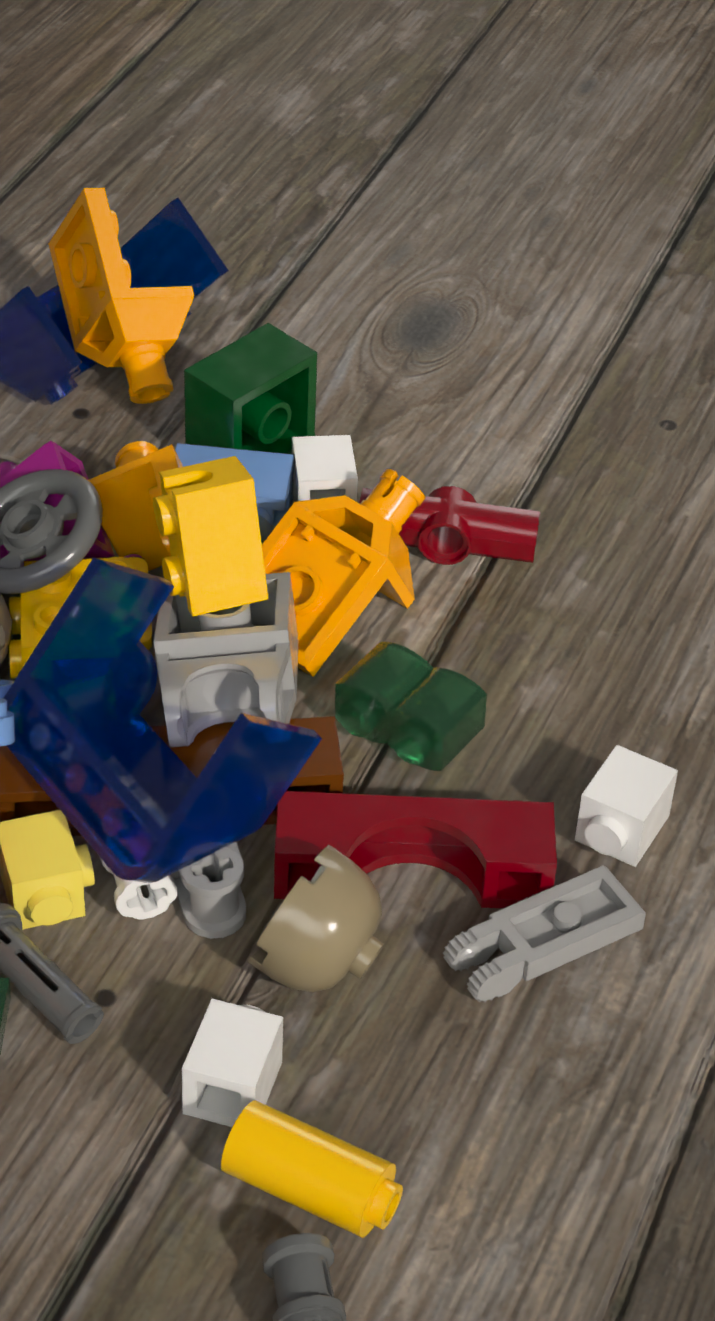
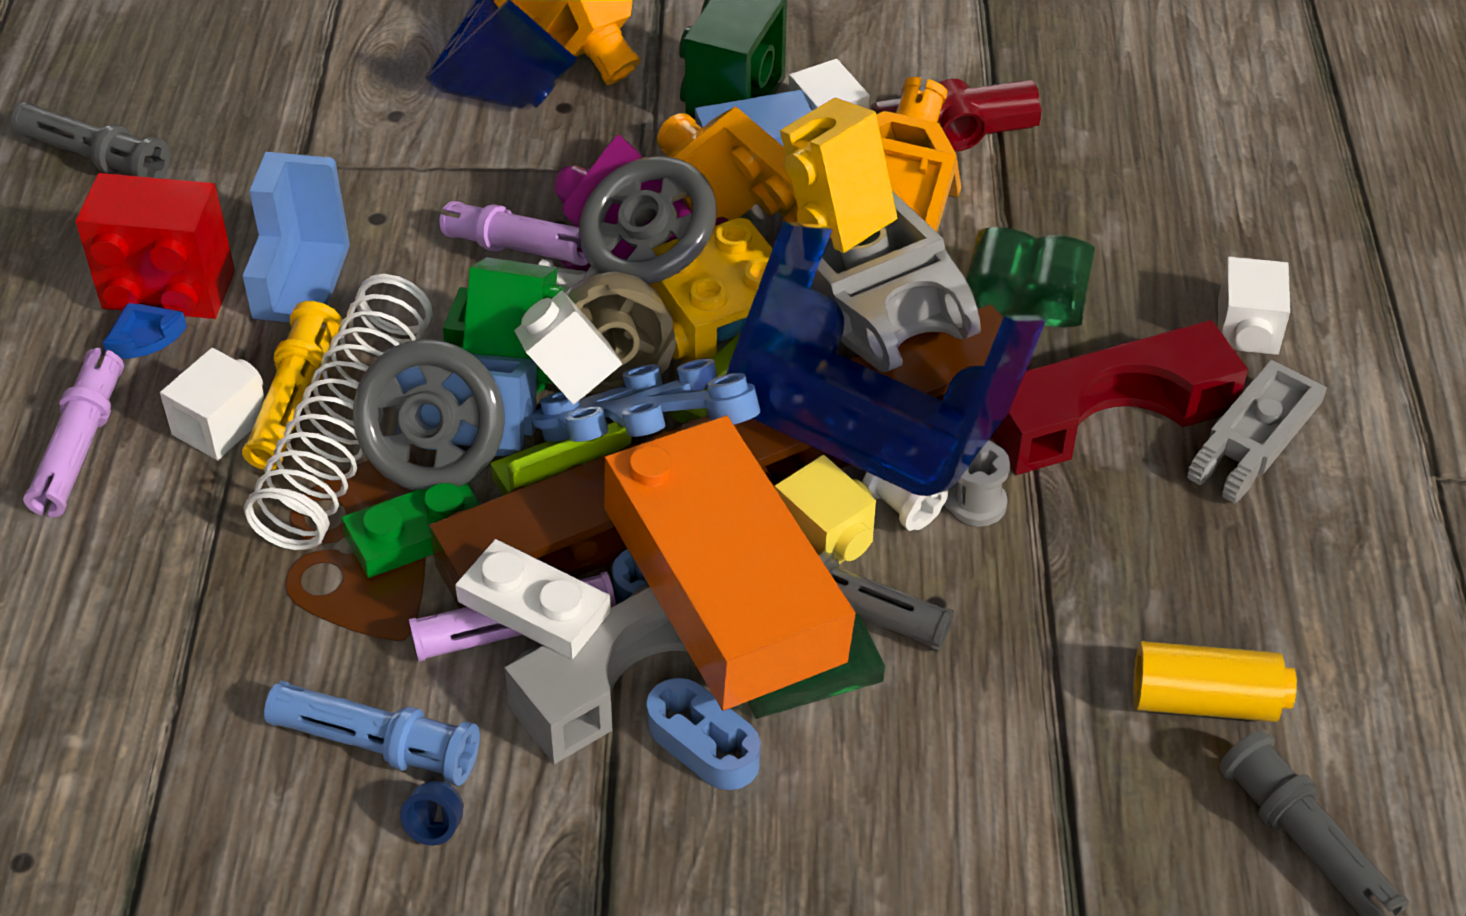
camera: 20 degrees left, 5 degrees up
white brick [182,999,283,1127] -> none
dark tan cylinder [248,845,385,992] -> none

